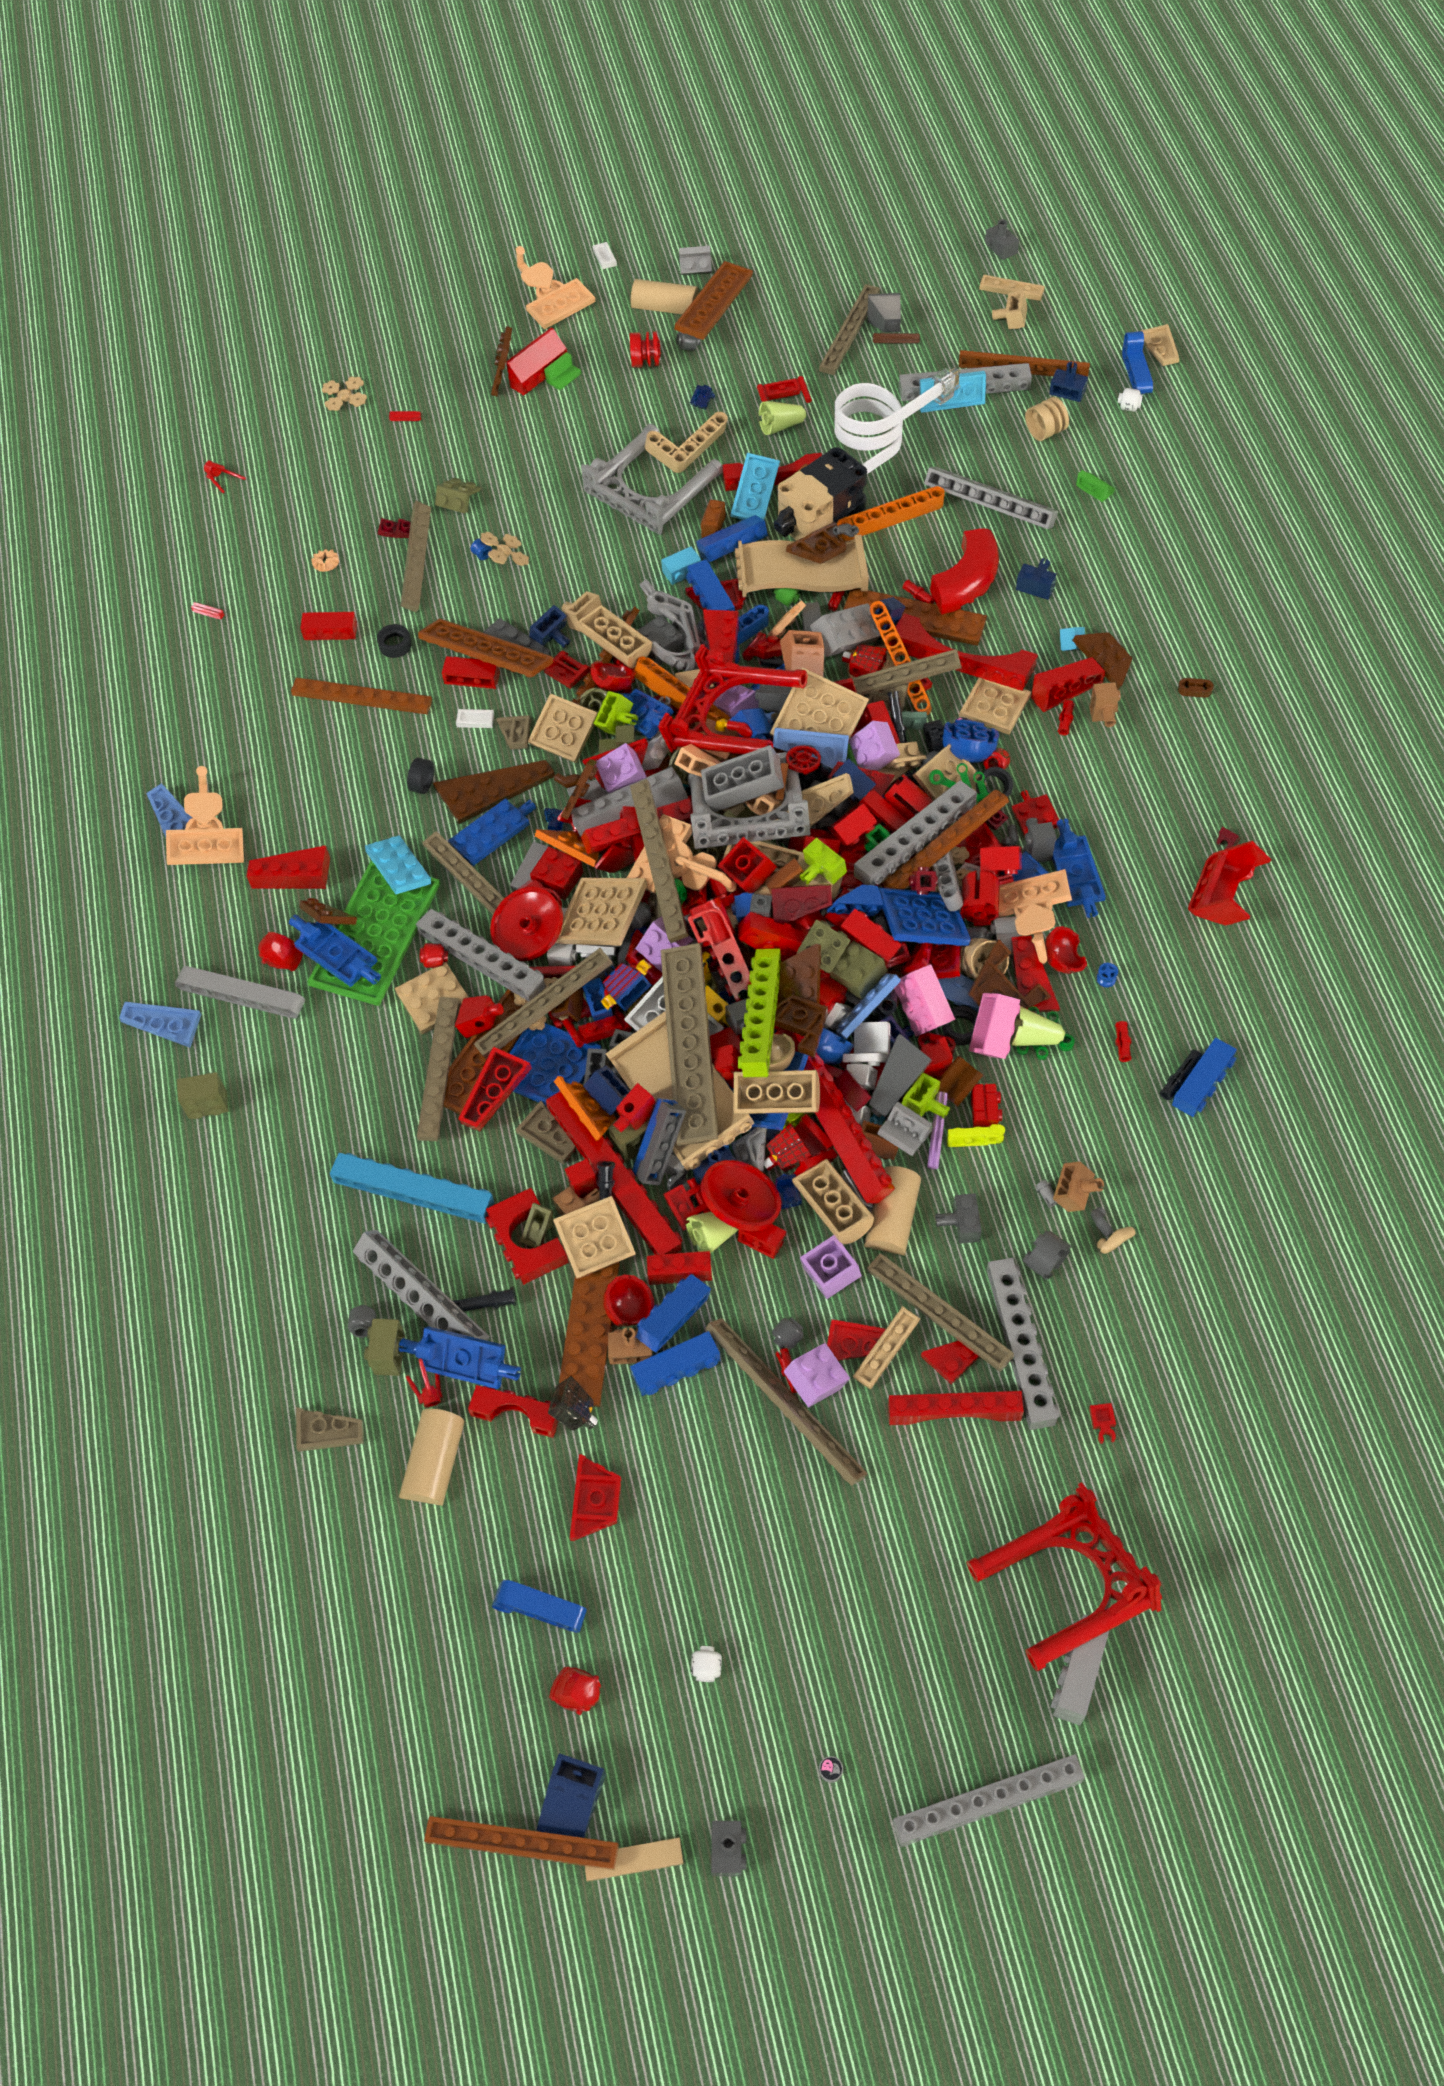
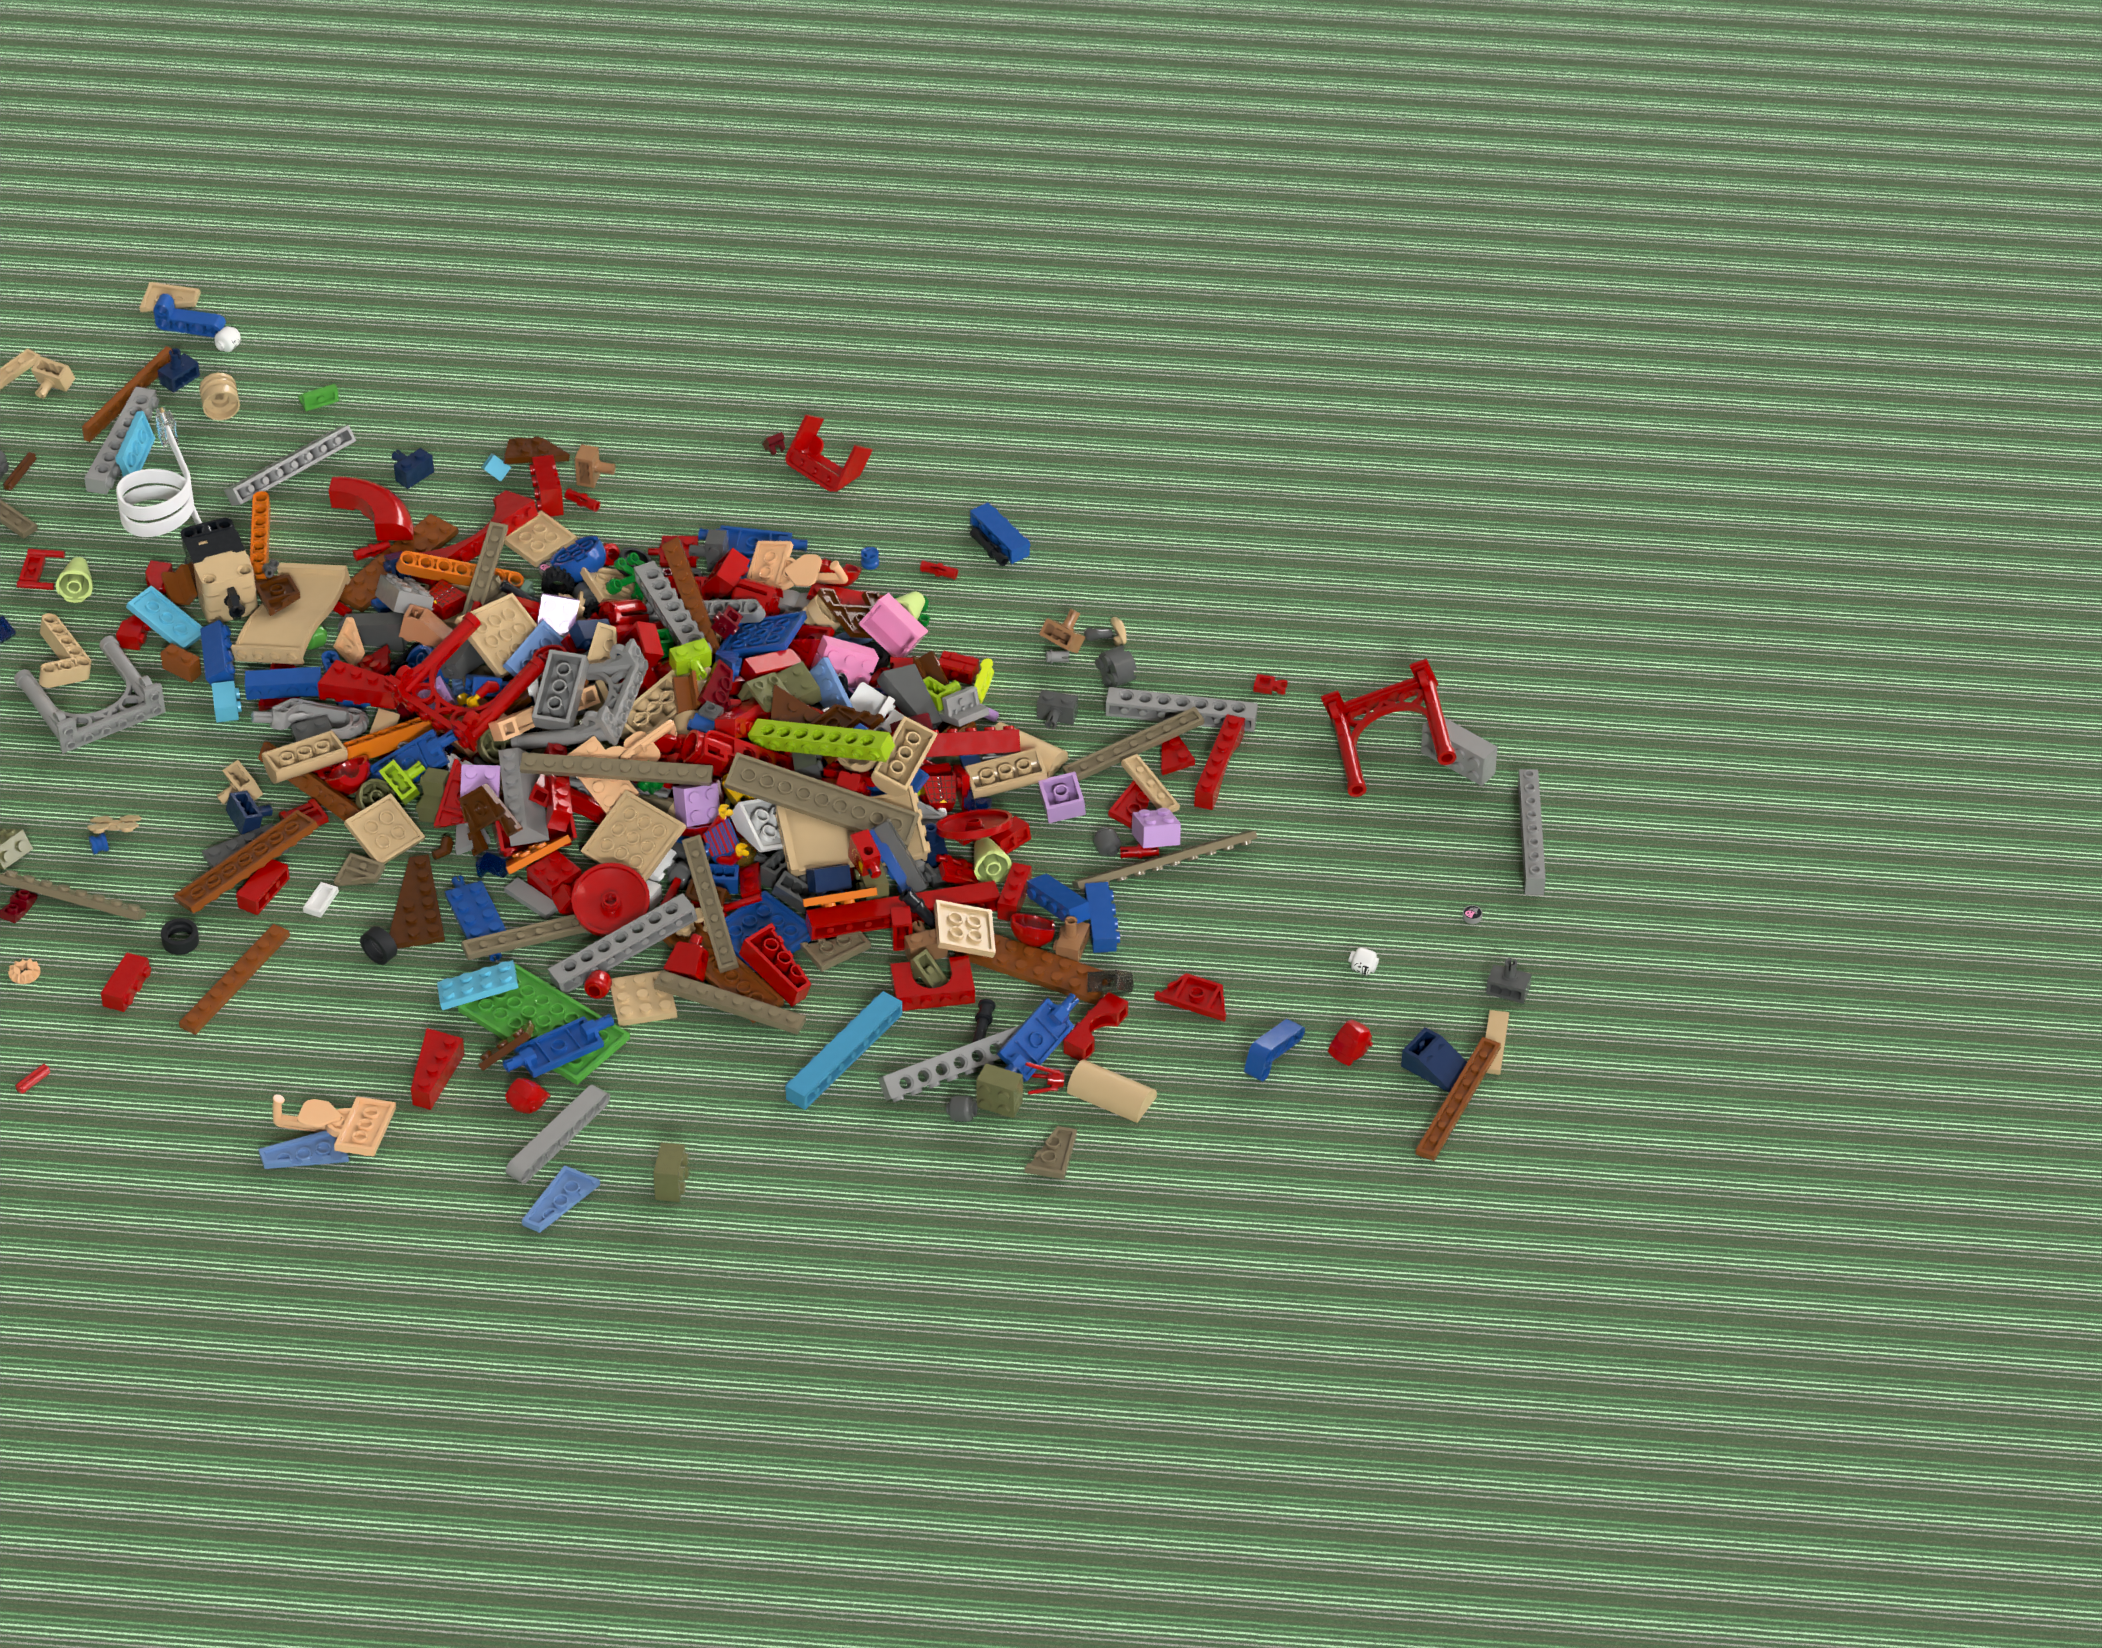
camera: 75 degrees left, 15 degrees down
red brick [717,837,777,894] -> none
reddish brown beam [1178,678,1214,698] -> none

